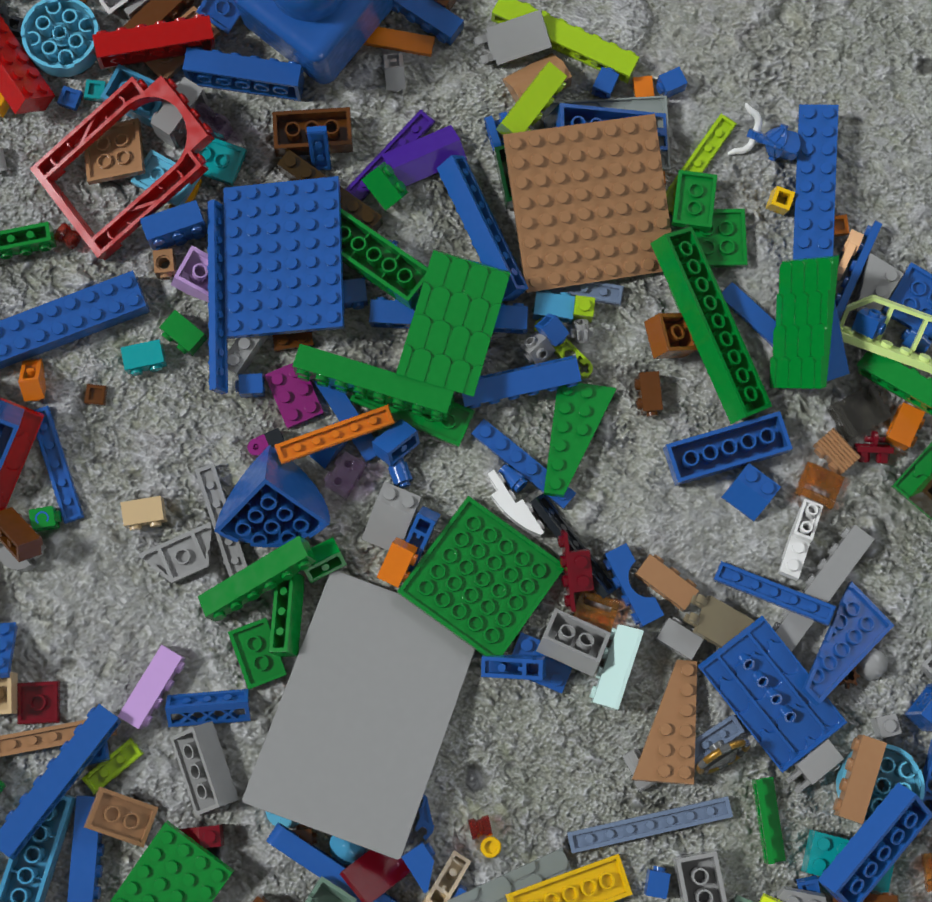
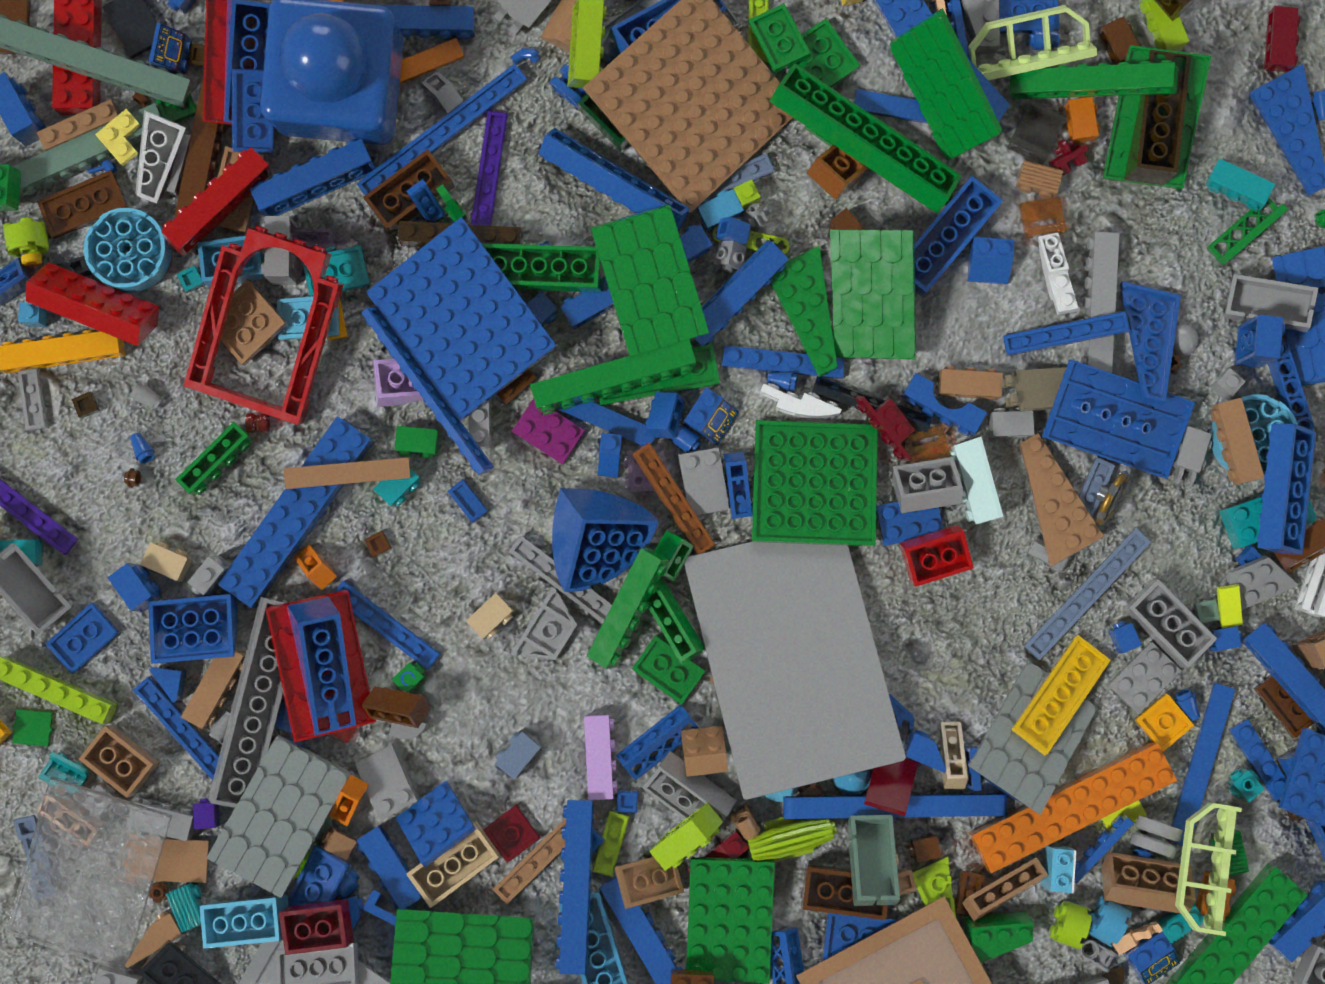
camera: 30 degrees left, 5 degrees up
blue plate [57,86,83,111] -> none
blue brick [140,200,207,250] -> none
medium nougat brick [153,248,177,280] -> none
blue brick [235,373,265,398] -> none
leg [247,428,285,458] -> none
orange tile [274,405,395,465] -> none
green brick [362,162,408,211] -> none
orange brick [377,537,419,588] -> none
dark purple slope [381,125,467,187] -> none
clear red wheel [468,815,493,840] -> none
yellow tile [480,836,501,858] -> none
blue slope [481,655,546,681] -> none
green fence [752,777,786,865] -> none
blue brick [852,307,887,339] -> none
none -> medium nougat tile [283,457,411,489]
none -> blue plate [356,64,527,195]
none -> green piece [436,184,467,223]
none -> blue tile [447,479,488,523]
none -> sand blue brick [495,731,542,780]
none -> blue arm [510,48,541,64]
none -> blue tile [616,790,638,813]
none -> dark orange tile [632,442,715,555]
none -> lime brick [649,802,723,871]
none -> medium nougat brick [681,726,728,777]
none -> slope [684,387,739,446]
none -> medium nougat piece [728,803,760,840]
none -> lime plate [748,817,837,862]
none -> green piece [830,230,916,360]
none -> red brick [899,525,974,587]

